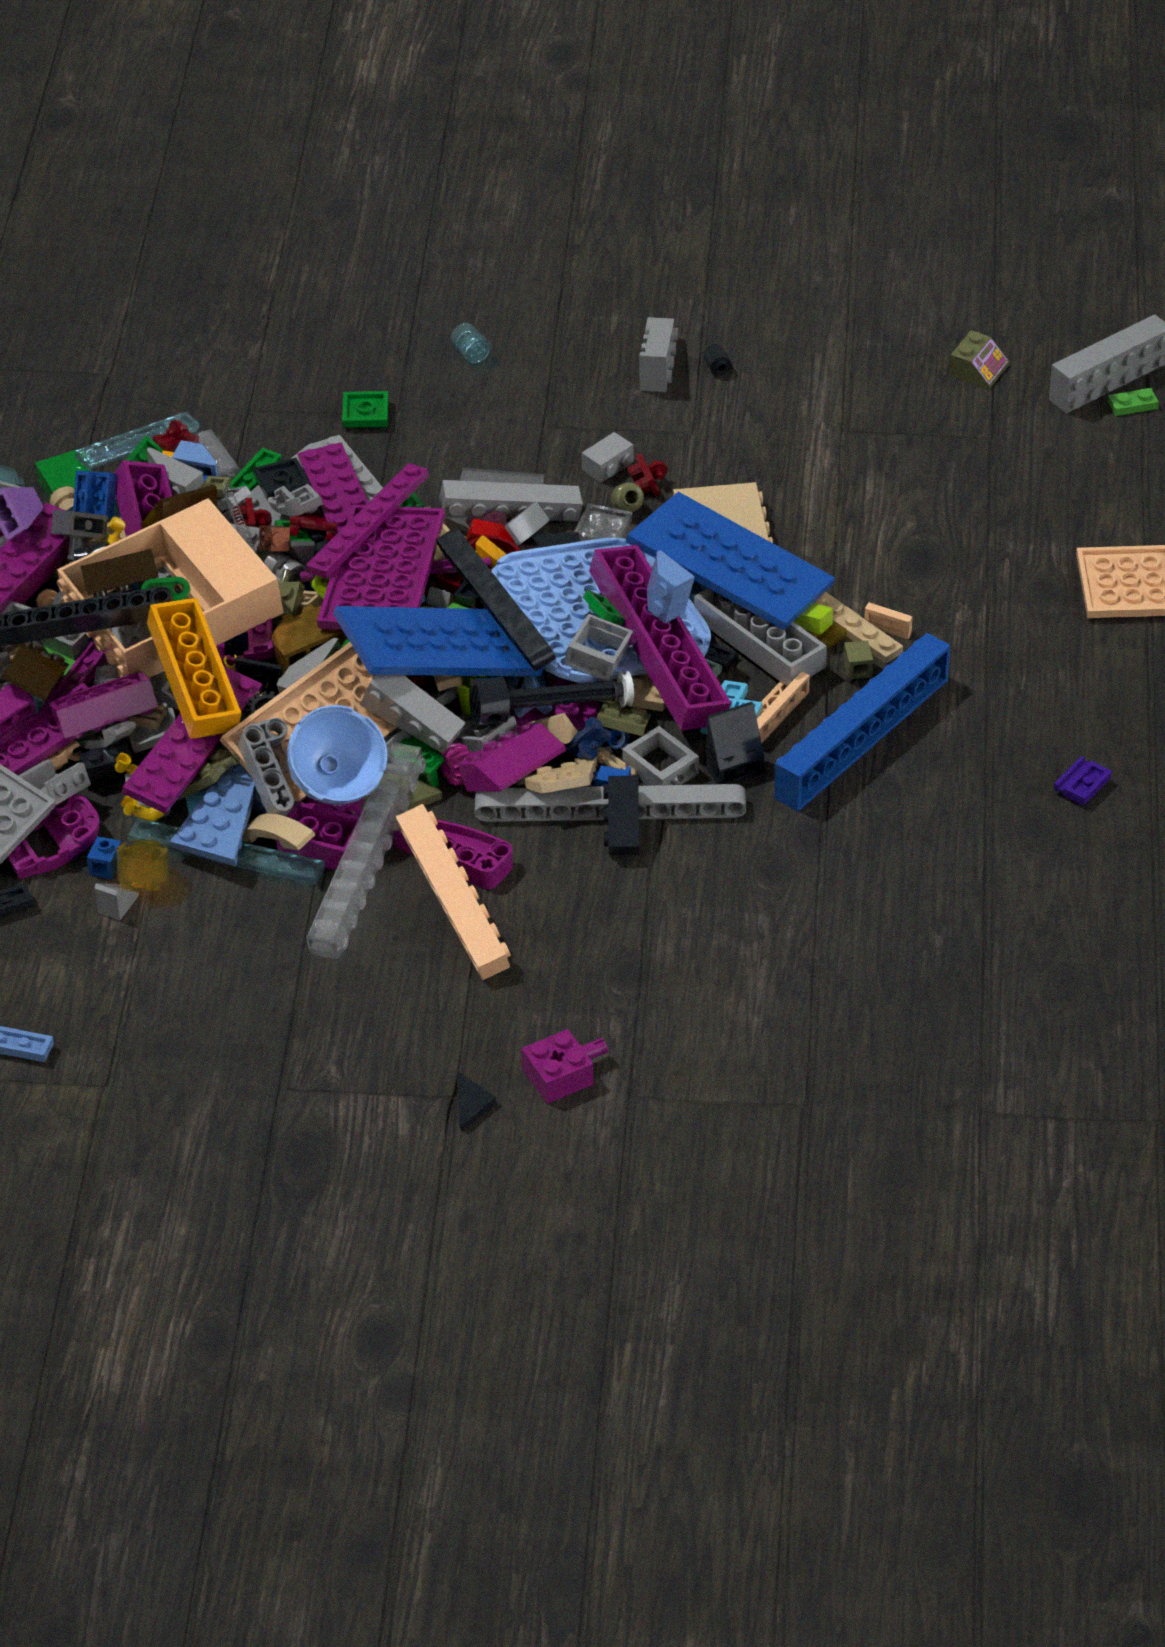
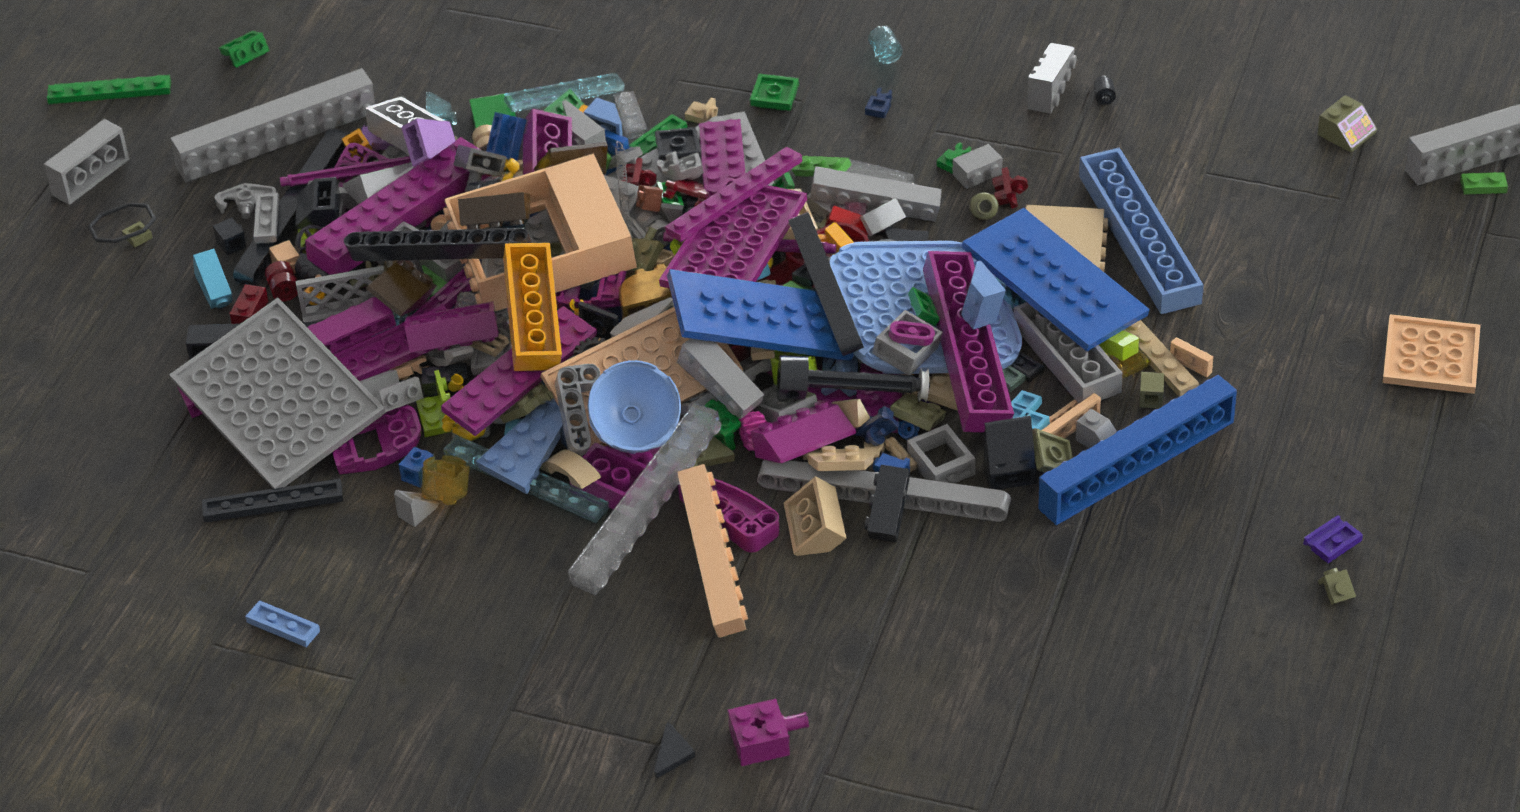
camera: 15 degrees right, 0 degrees up
green plate [141,577,190,601] -> none
dark red hips [153,420,199,452] -> none
olive plate [201,476,231,498] -> none
light grey slope [426,587,454,608] -> none
clear plate [574,503,632,541] -> none
none -> lime bracket [416,370,452,437]
none -> tan bracket [685,98,718,124]
none -> tan slope [784,476,846,556]
none -> bright green plate [792,156,852,177]
none -> dark blue plate [865,87,892,119]
none -> magenta plate [888,321,935,346]
none -> green plate [937,142,971,174]
none -> olive plate [1032,428,1073,472]
none -> light grey slope [1076,409,1117,448]
none -> medium blue brick [1079,148,1203,314]
none -> olive bracket [1318,568,1356,605]

